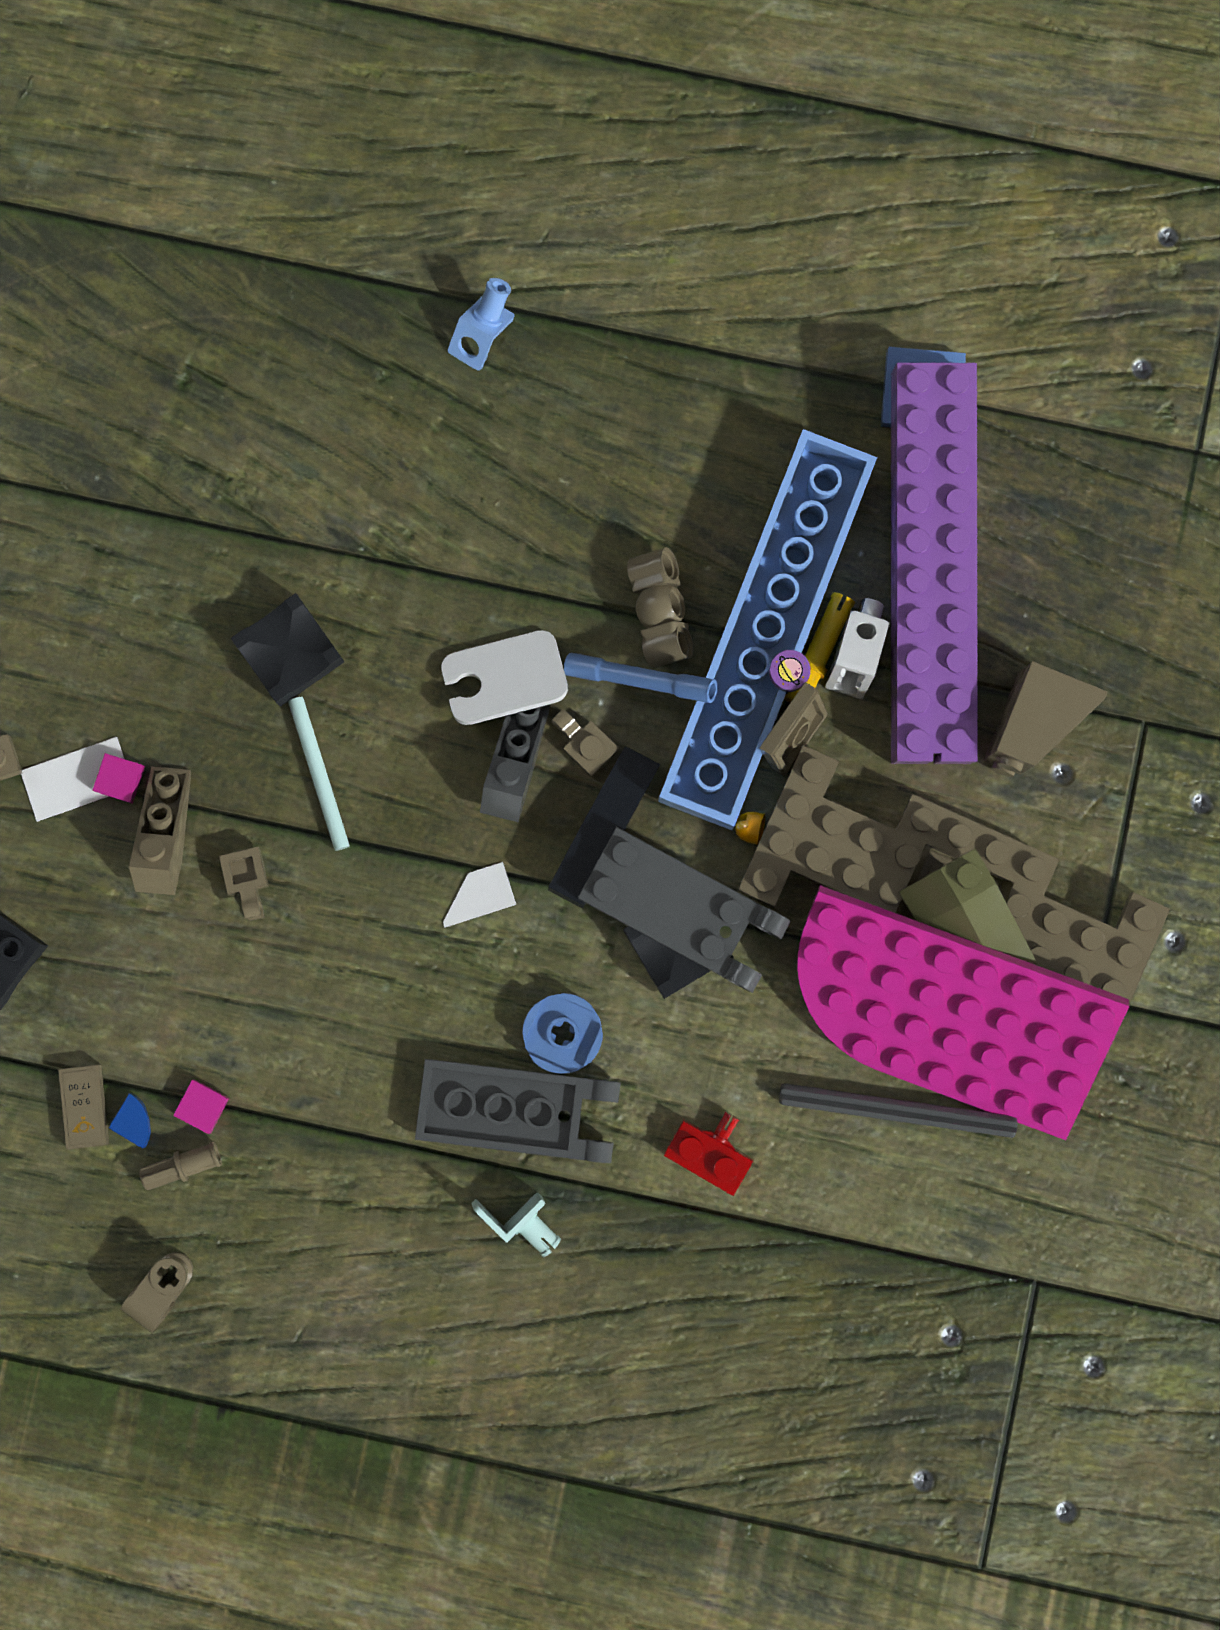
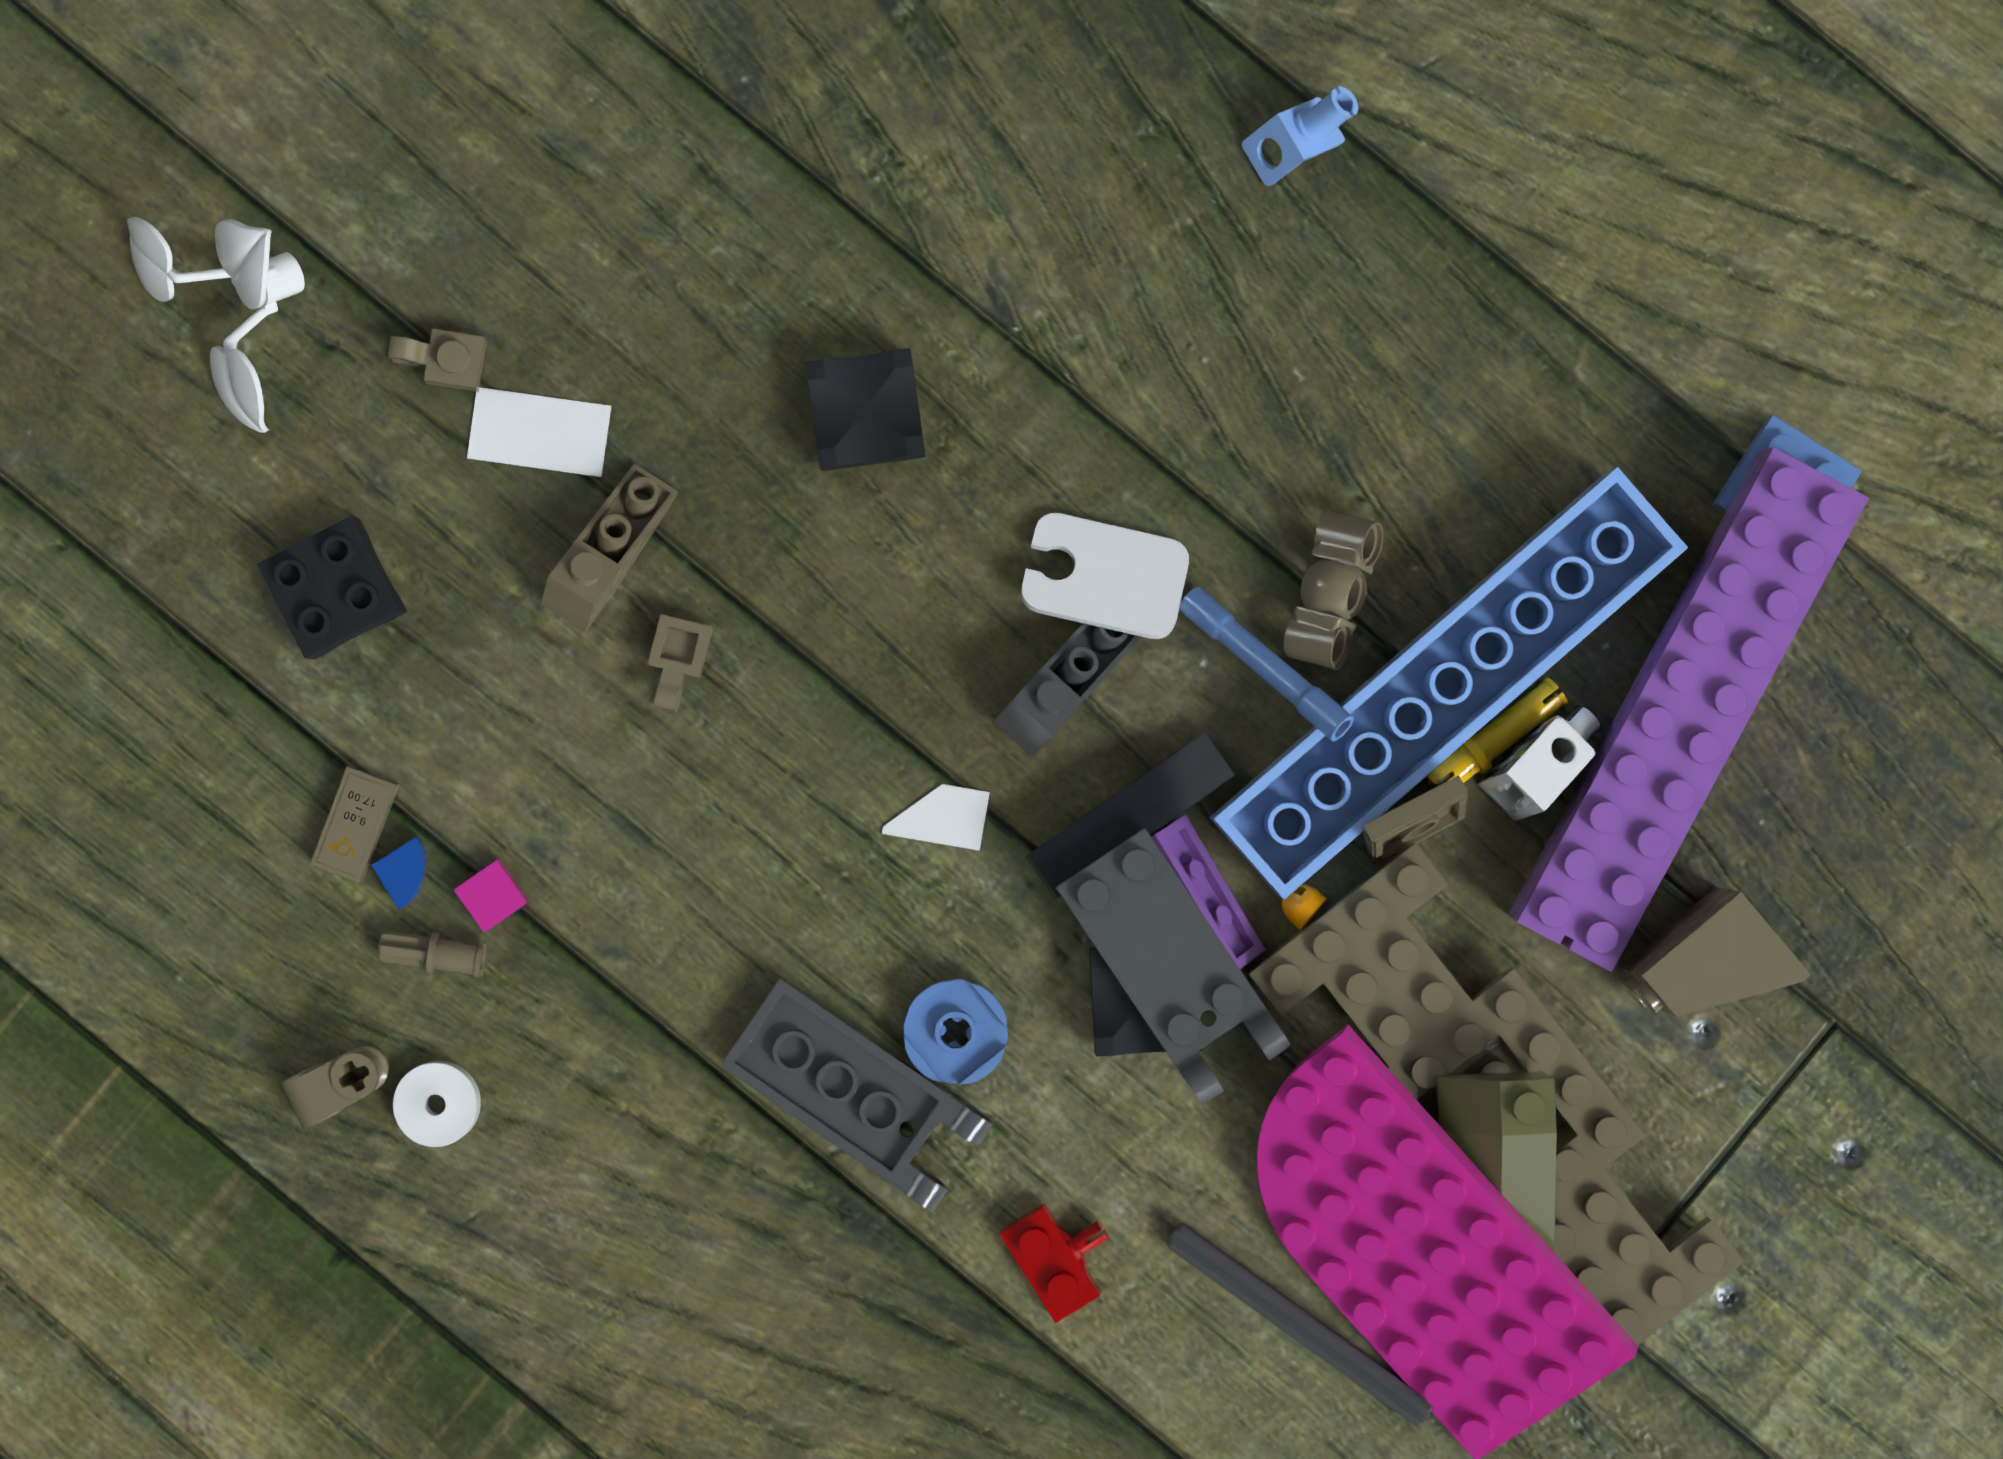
camera: 30 degrees right, 5 degrees up
dark pink tile [92,753,145,804] -> none
light aqua bar [288,697,350,851] -> none
light aqua bracket [471,1192,561,1257] -> none
dark tan plate [552,709,619,777] -> none
tile [769,650,811,692] -> none
none -> white piece [393,1061,481,1147]
none -> medium lavender plate [1151,814,1265,969]

